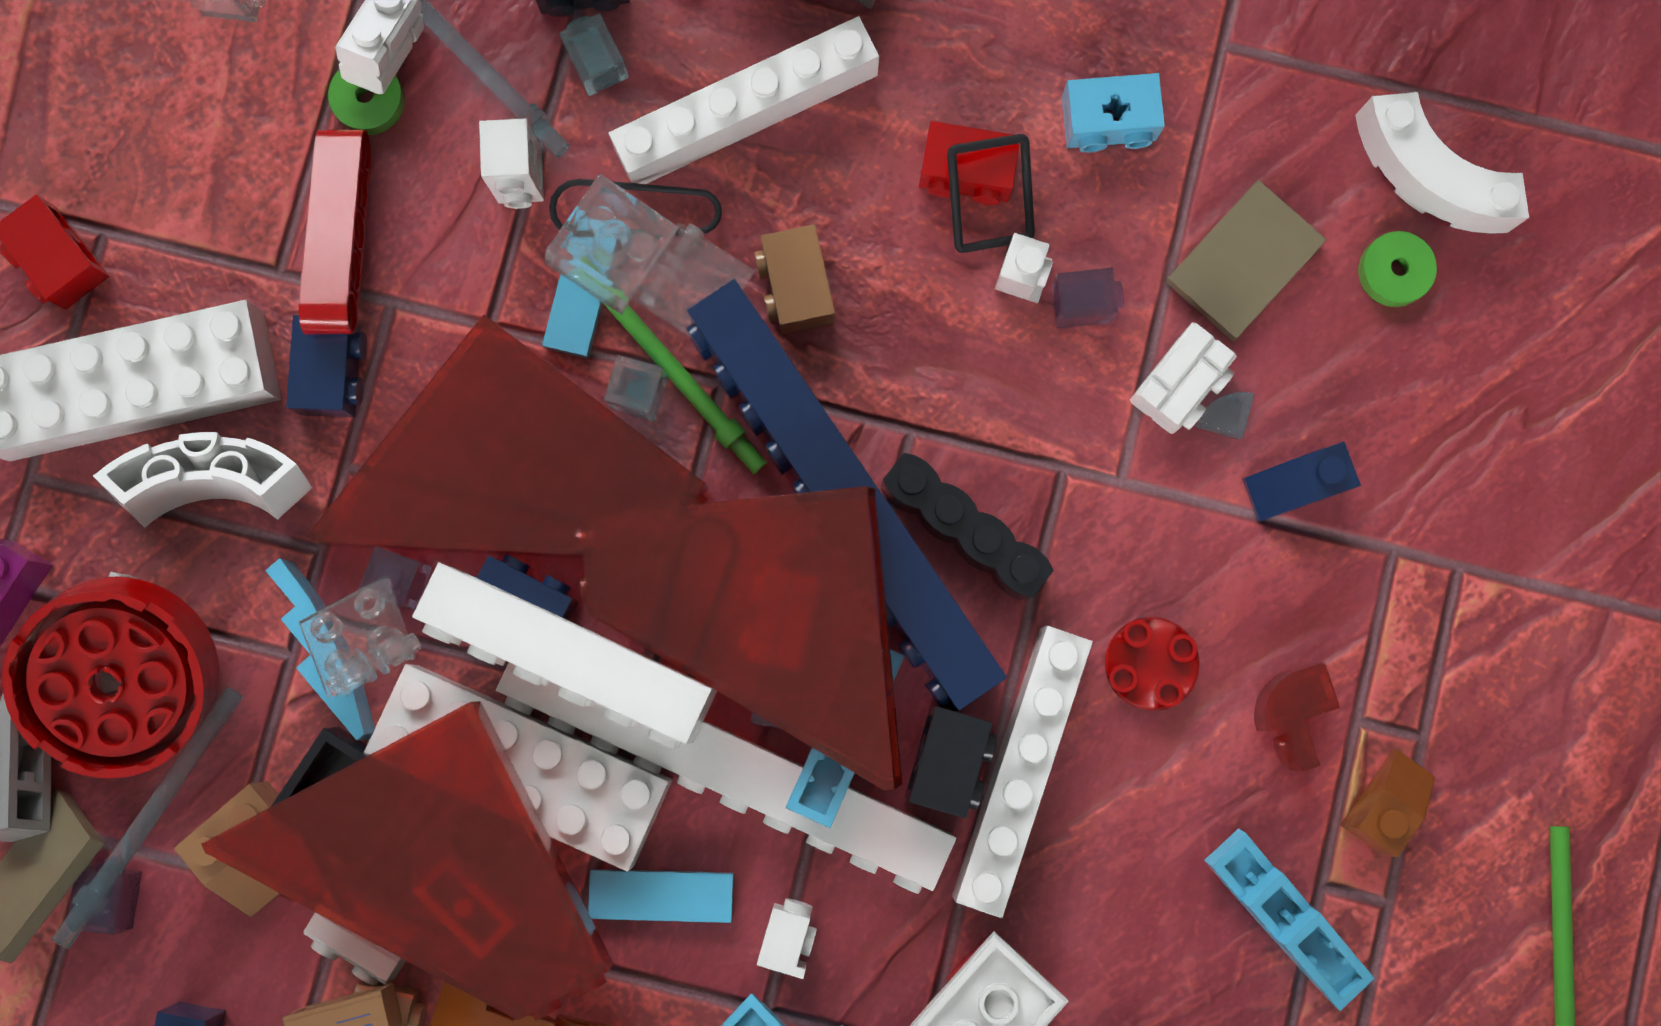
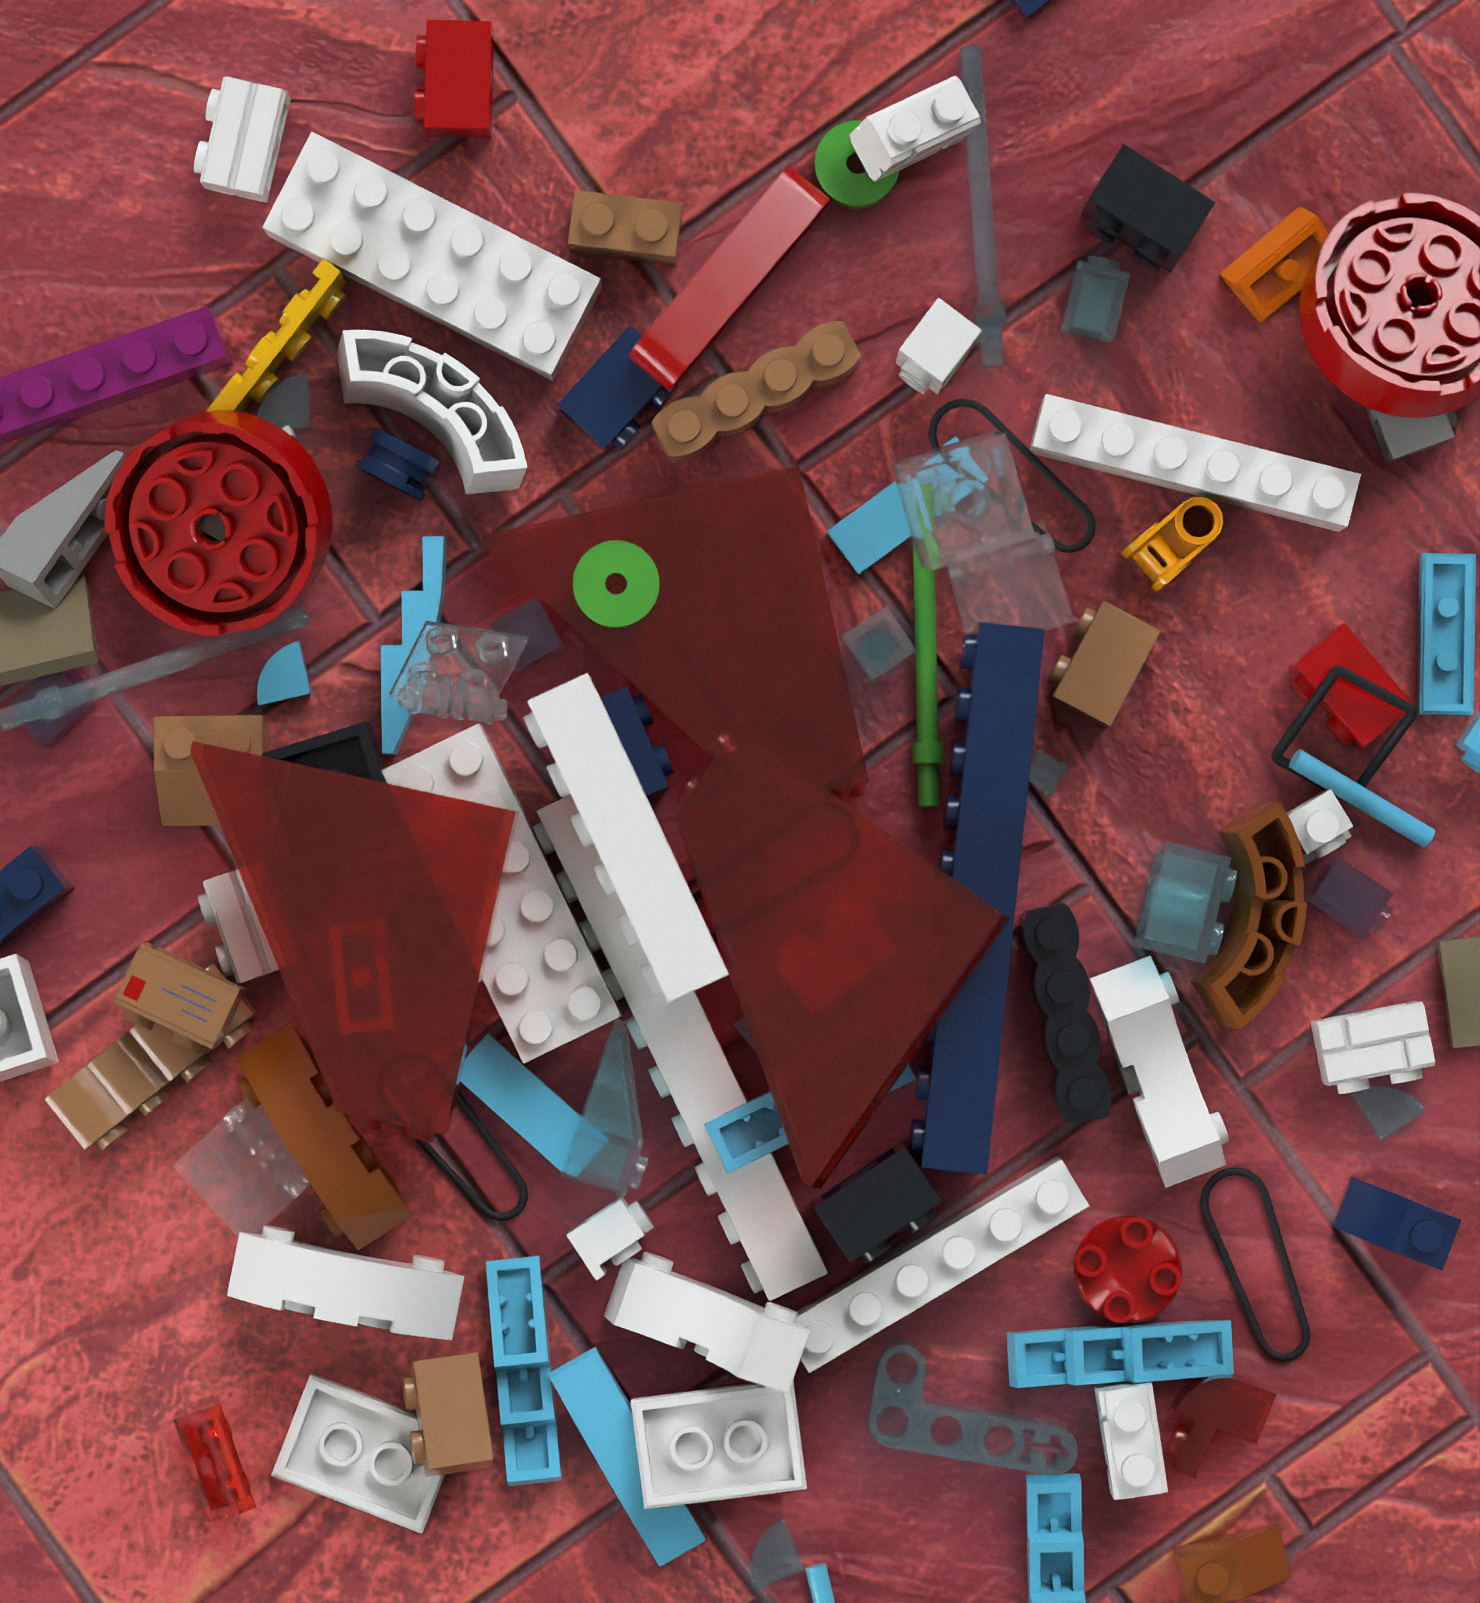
camera: 45 degrees right, 5 degrees up
none -> yellow wing [207,258,346,412]
none -> clear light blue tile [257,374,311,430]
none -> medium azure tile [257,641,312,707]
none -> dark blue wheel [355,428,442,502]
none -> black piece [377,1051,528,1221]
none -> clear light blue slope [560,1019,648,1197]
none -> medium nougat brick [568,190,683,266]
none -> bright green piece [573,540,660,628]
none -> white brick [604,1252,810,1393]
none -> medium nougat brick [652,321,861,463]
none -> clear light blue beam [868,1340,1078,1475]
none -> medium azure slope [1007,1320,1234,1388]
none -> clear light blue piece [1029,749,1068,796]
none -> white brick [1090,956,1230,1188]
none -> white brick [1094,1381,1168,1500]
none -> light orange piece [1121,496,1223,594]
none -> clear light blue brick [1132,841,1237,964]
none -> dark orange brick [1190,801,1307,1030]
none -> black piece [1200,1167,1310,1362]
none -> medium azure bar [1289,749,1435,848]
none -> medium azure tile [1417,553,1476,716]

